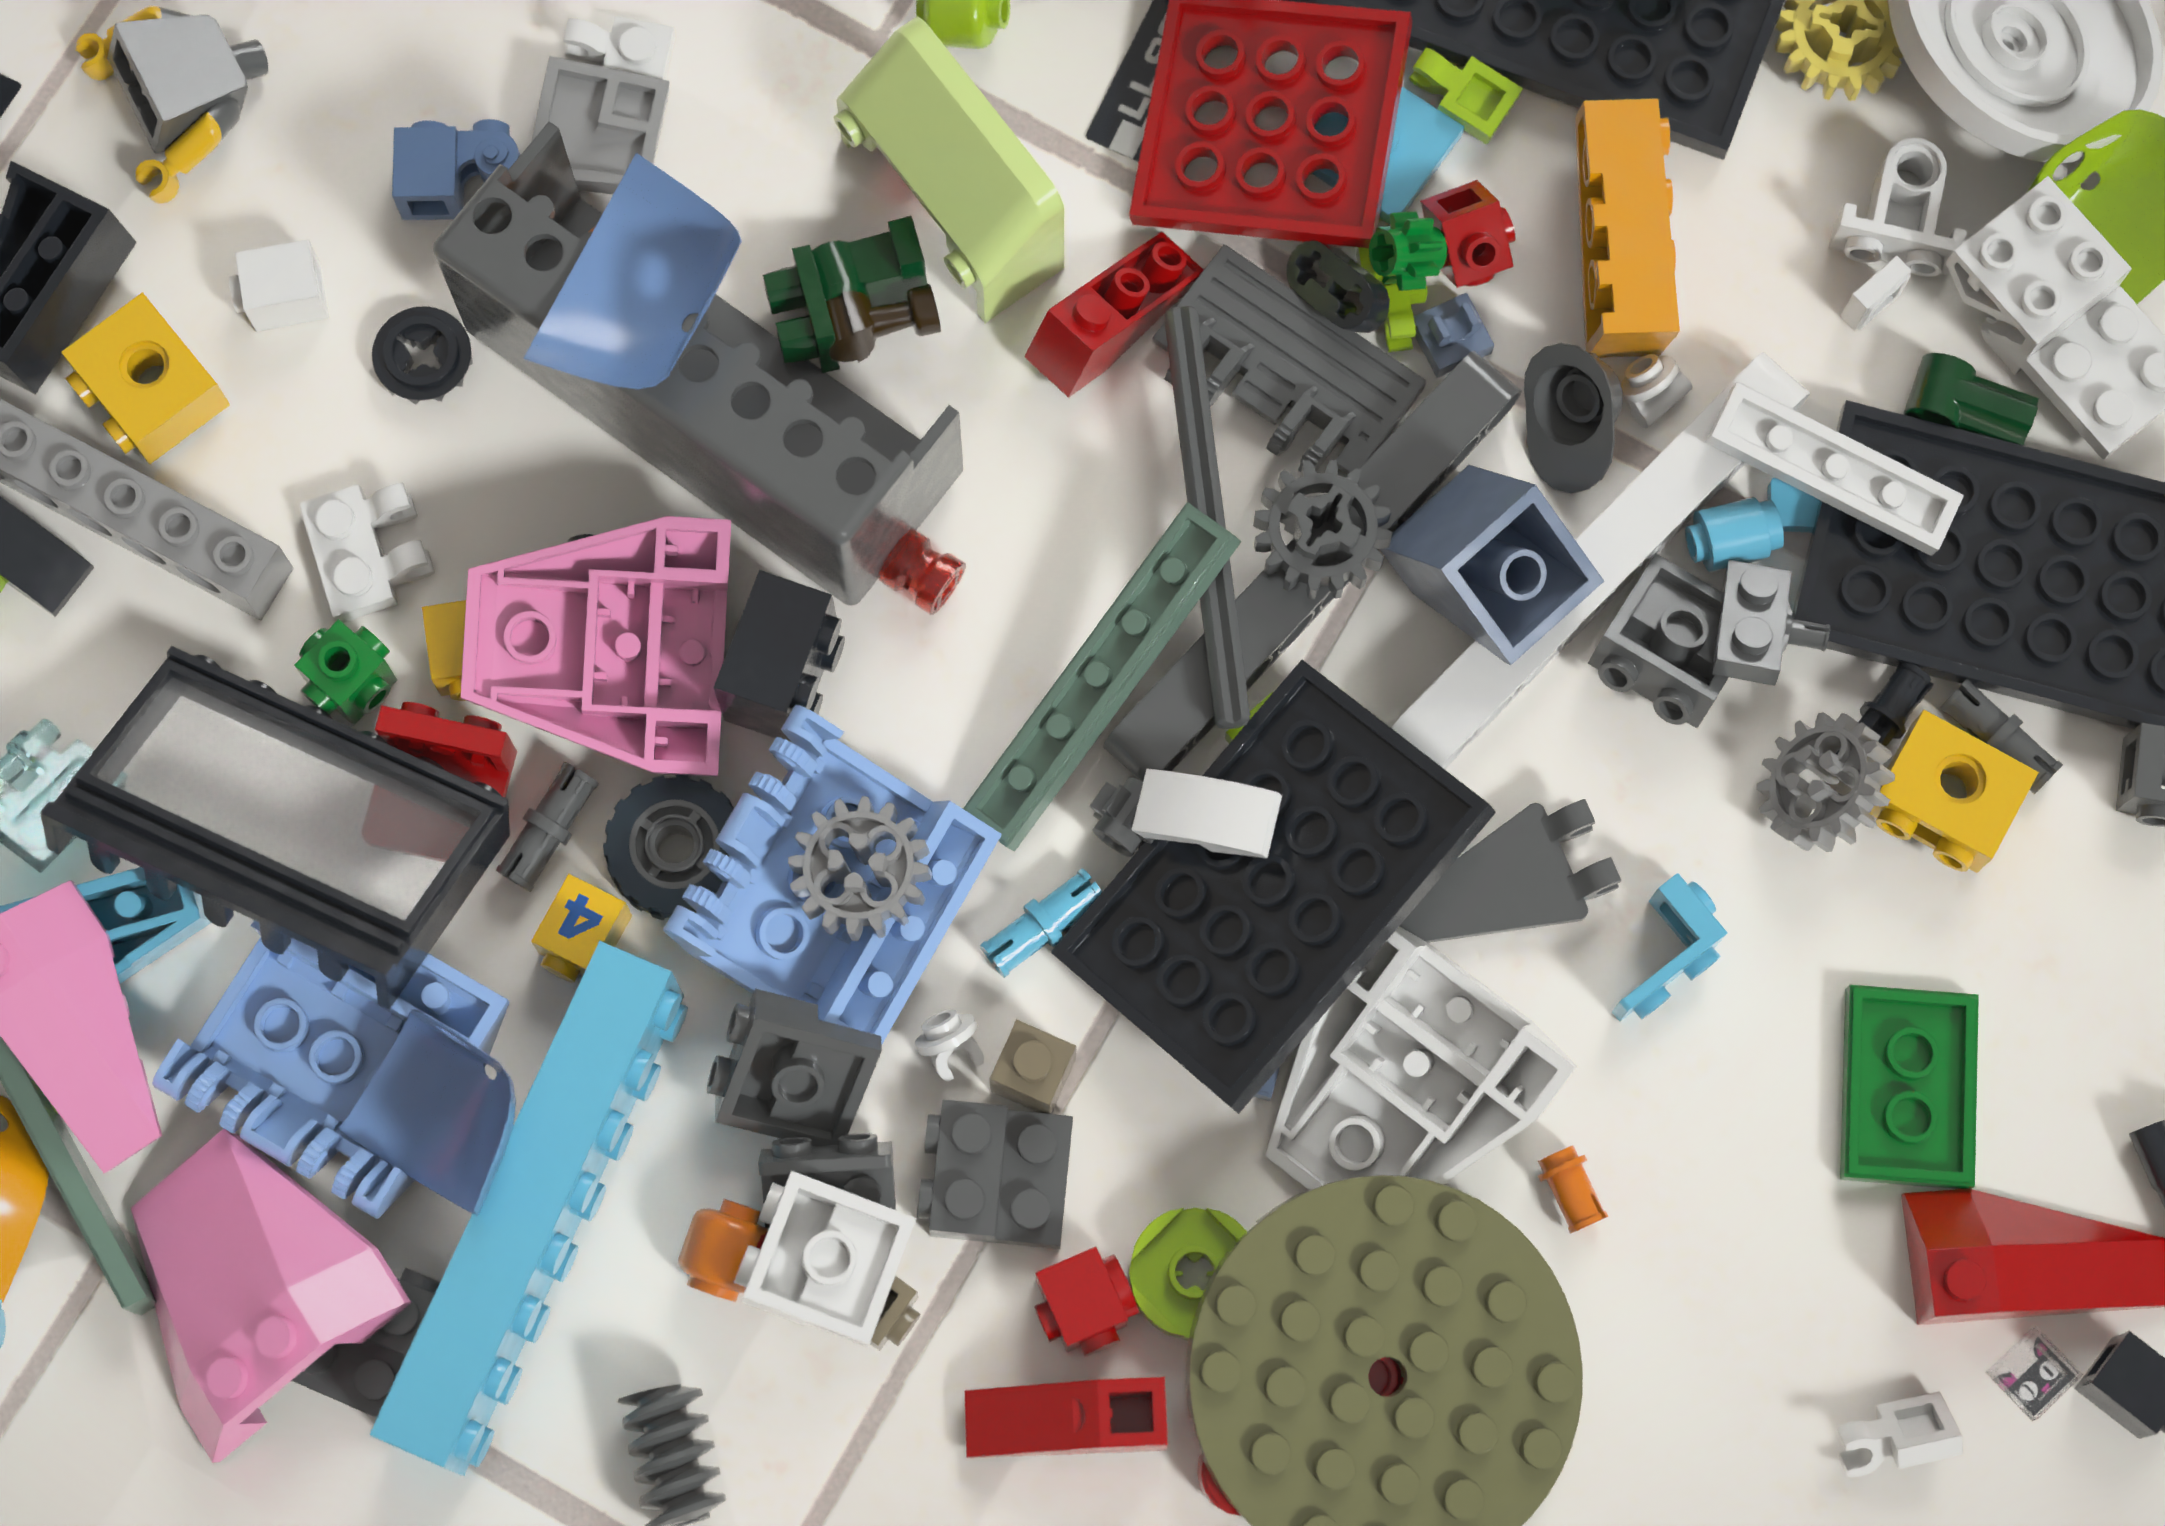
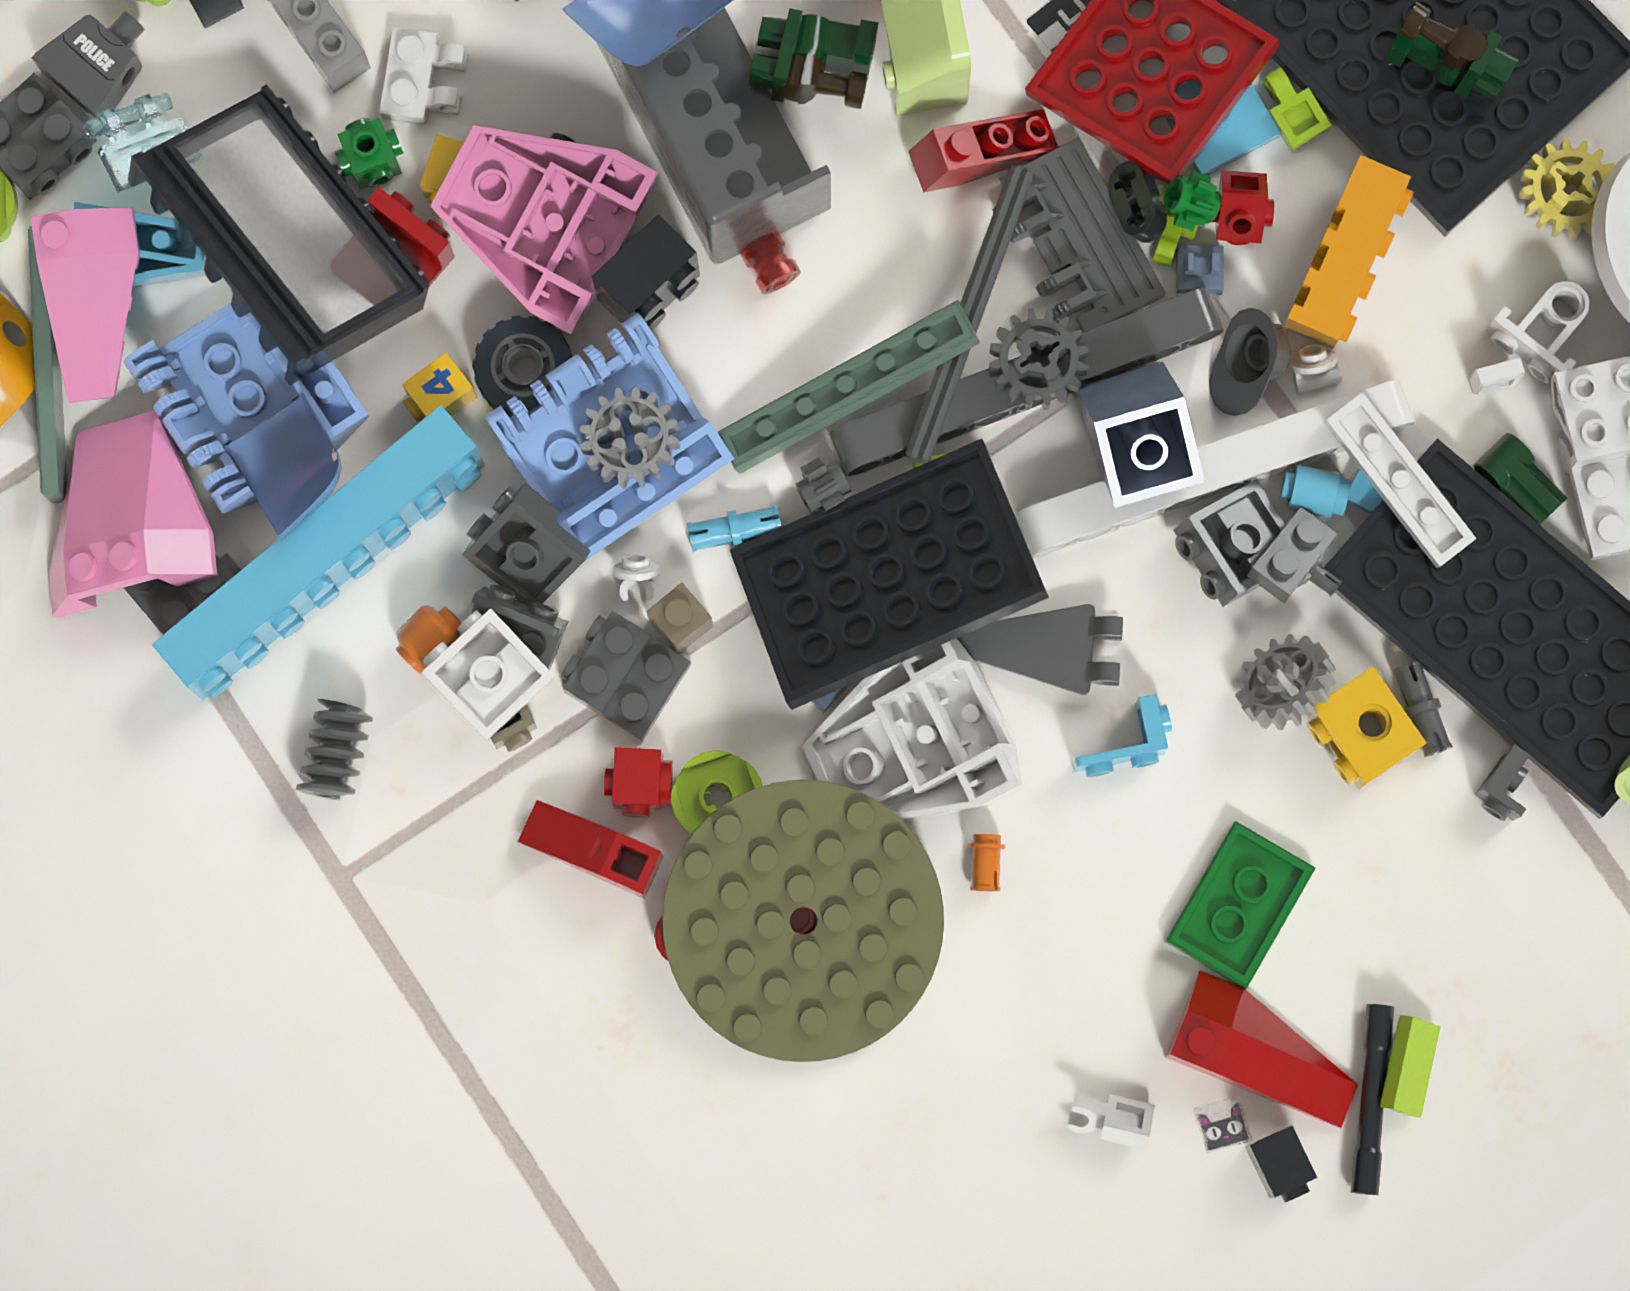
camera: 30 degrees right, 5 degrees up
dark grey pin [496,762,599,892] -> none
white slope [1132,769,1282,858] -> none
black axle [1836,662,1934,755] -> none

